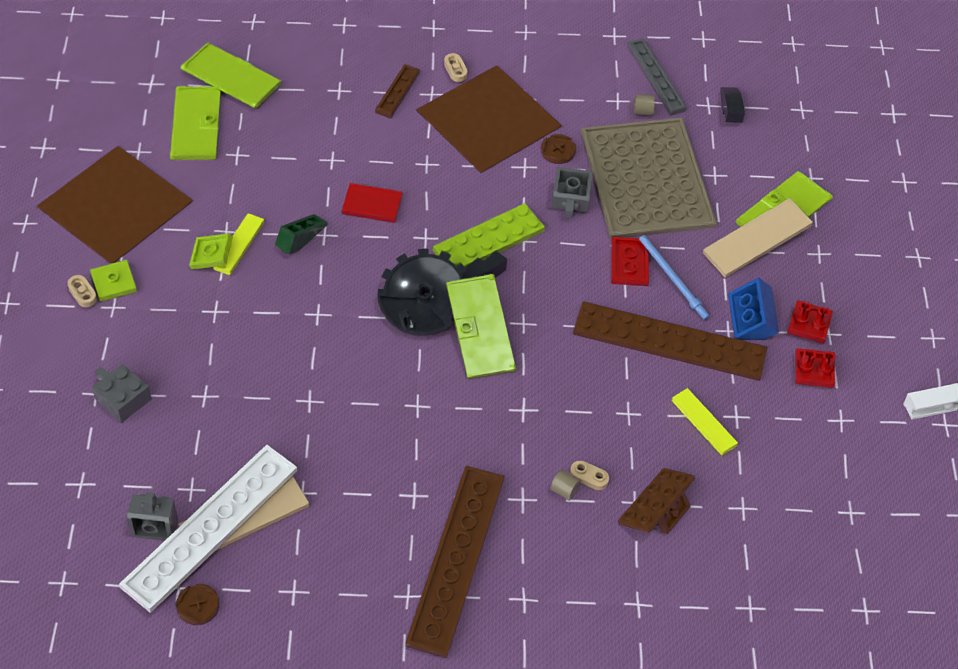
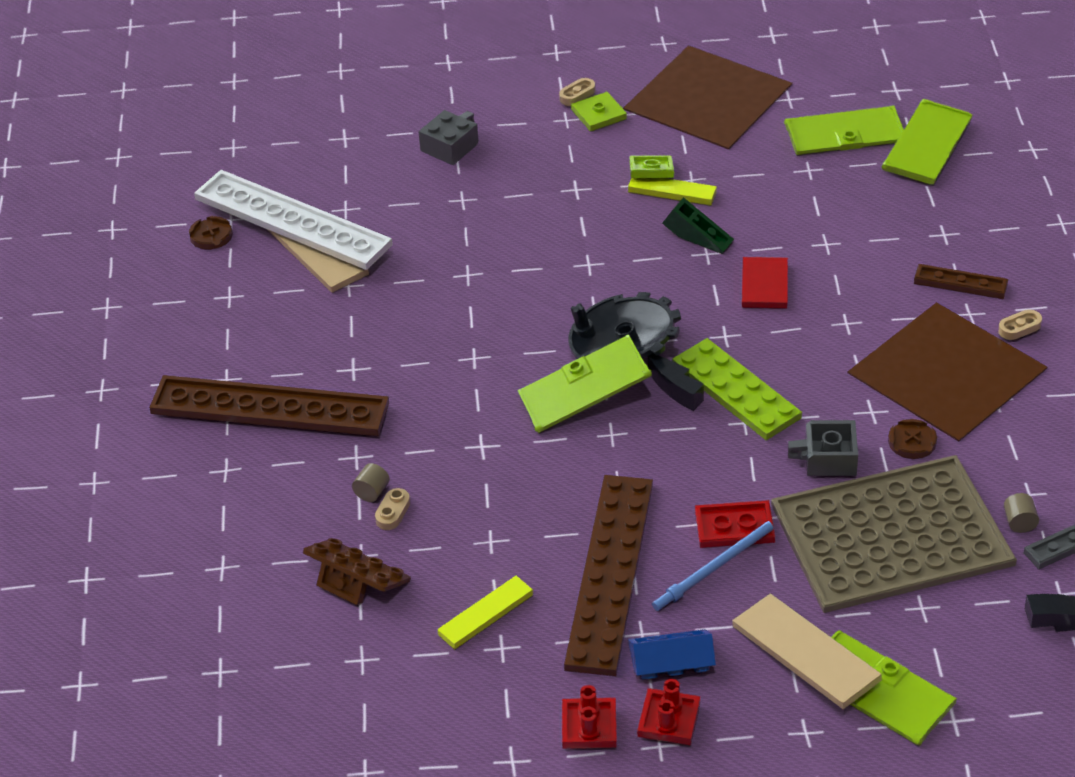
camera: 90 degrees right, 10 degrees down
dark grey hinge [127,492,178,541] -> none

